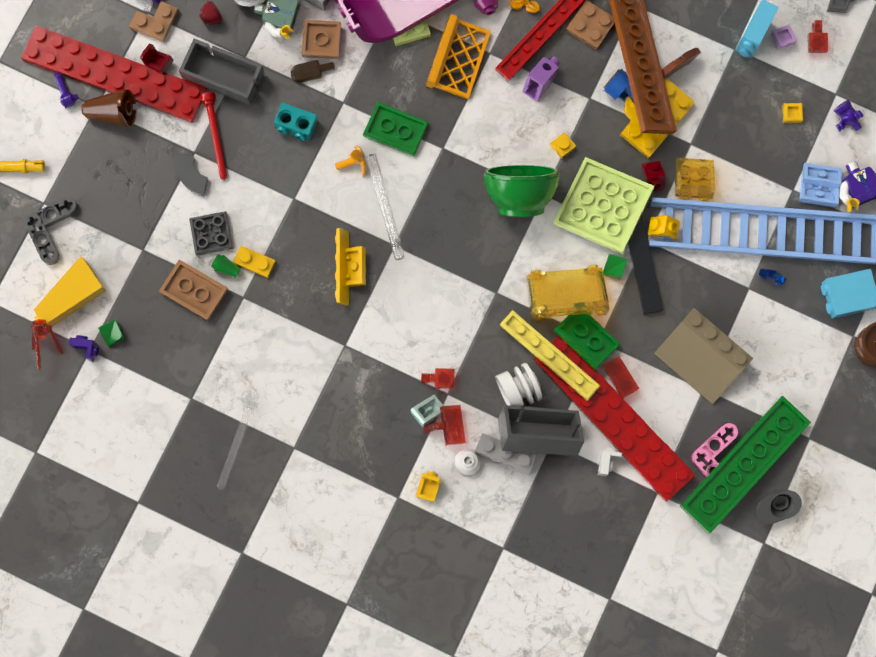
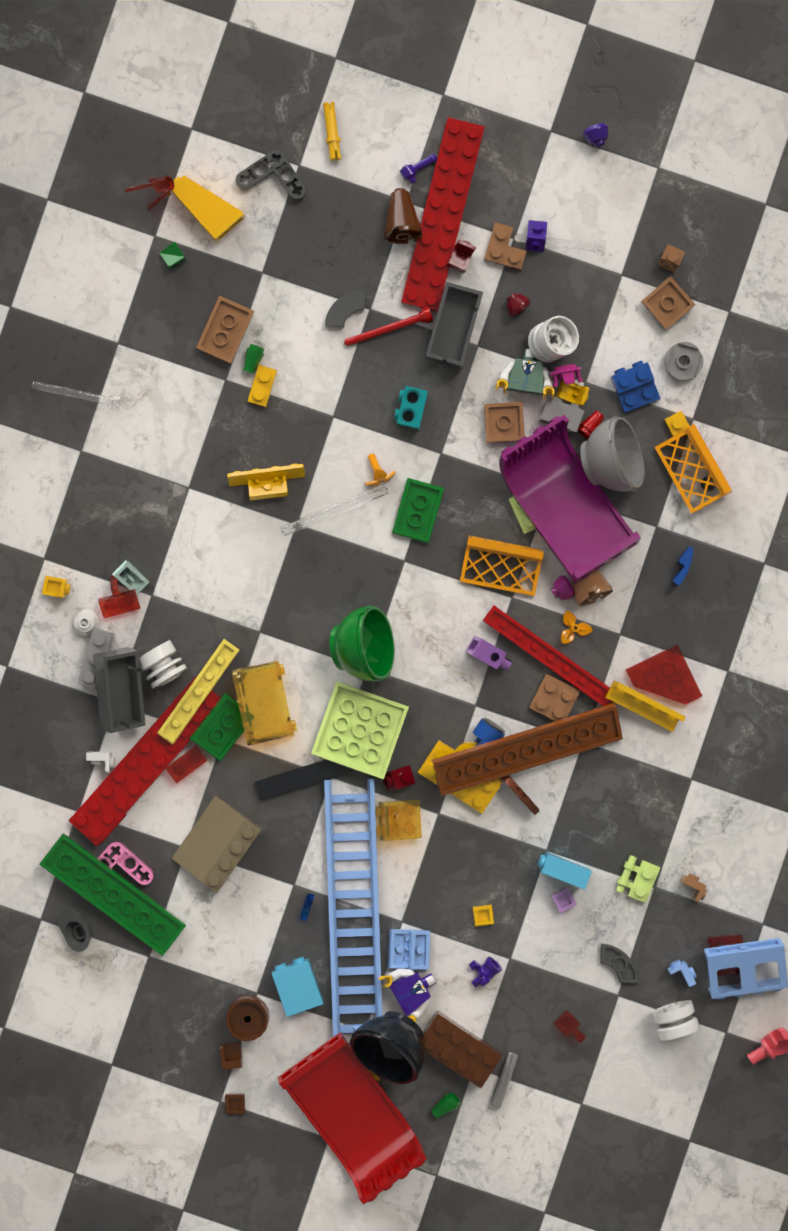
camera: 80 degrees right, 10 degrees up
dark purple bracket [69,335,99,362] -> none
dark grey tile [189,211,233,256] -> none
dark brown piece [291,60,335,83] -> none
clear red plate [421,368,455,389] -> none
yellow plate [550,132,576,159] -> none
green slope [602,254,627,280] -> none
yellow bracket [648,215,680,239] -> none
clear red plate [807,20,828,53] -> none

